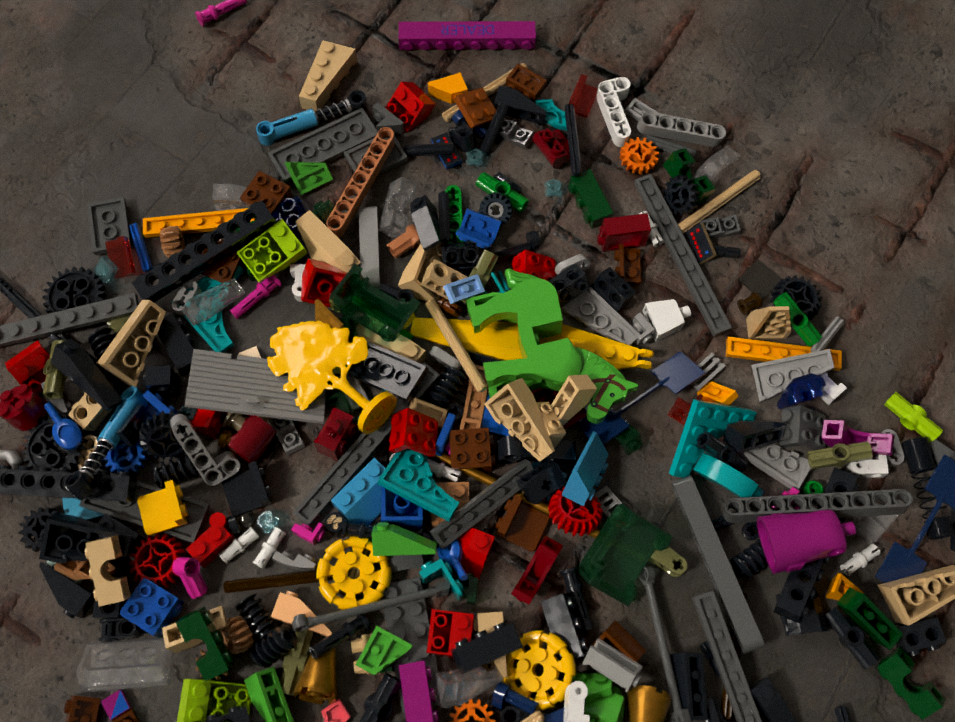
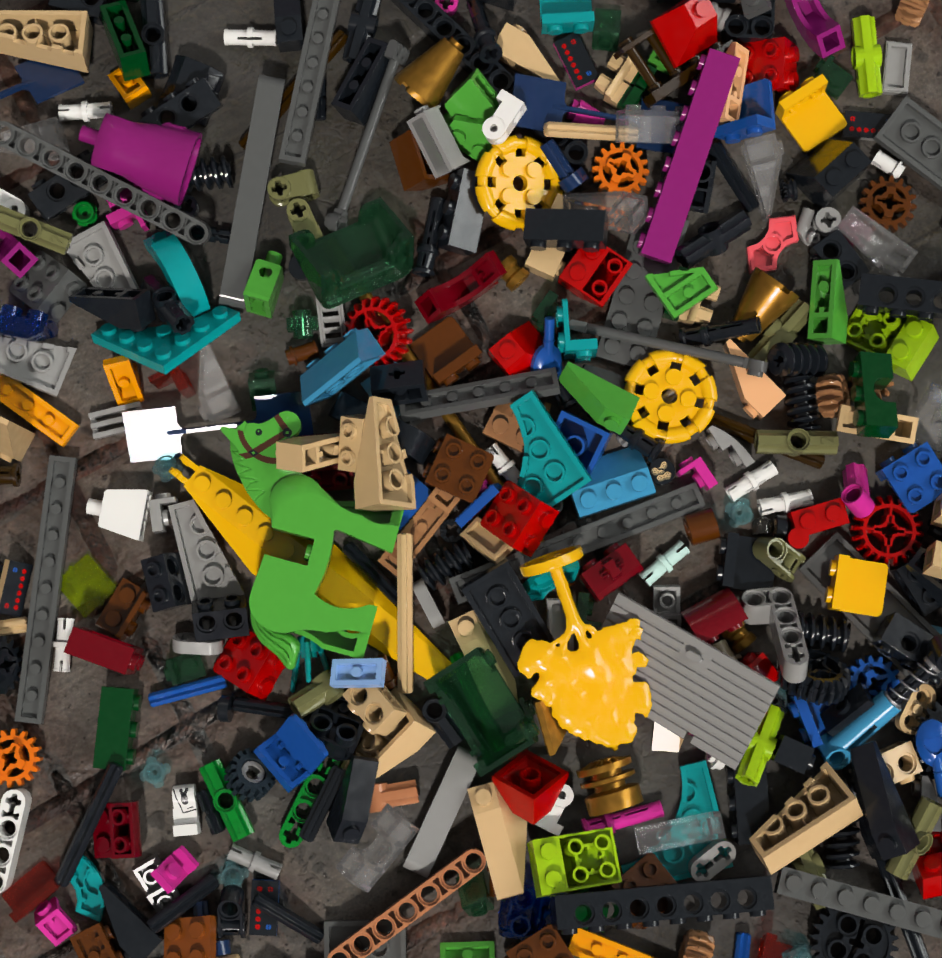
camera: 145 degrees left, 15 degrees up
none -> dark pink bracket [34,896,78,947]
none -> clear neon green piece [61,554,117,618]
none -> blue axle [148,675,227,707]
none -> dark pink bracket [150,845,199,894]
none -> clear light blue plate [152,455,184,482]
none -> clear green bracket [163,654,207,685]
none -> white leg [172,783,202,837]
none -> clear slope [198,343,242,425]
none -> white pin [224,27,278,48]
none -> light grey pin [227,843,283,880]
none -> bright green torso [243,251,284,319]
none -> olive piece [267,169,320,207]
none -> reddish brown pin [285,340,320,366]
none -> clear green gear [286,309,319,339]
none -> pearl gold wheel [500,254,530,292]
none -> pearl gold wheel [576,755,644,817]
none -> light aqua pin [639,539,690,587]
none -> reddish brown piece [683,508,720,546]
none -> lime piece [735,704,784,787]
none -> olive piece [753,537,806,582]
none -> olive piece [754,428,839,457]

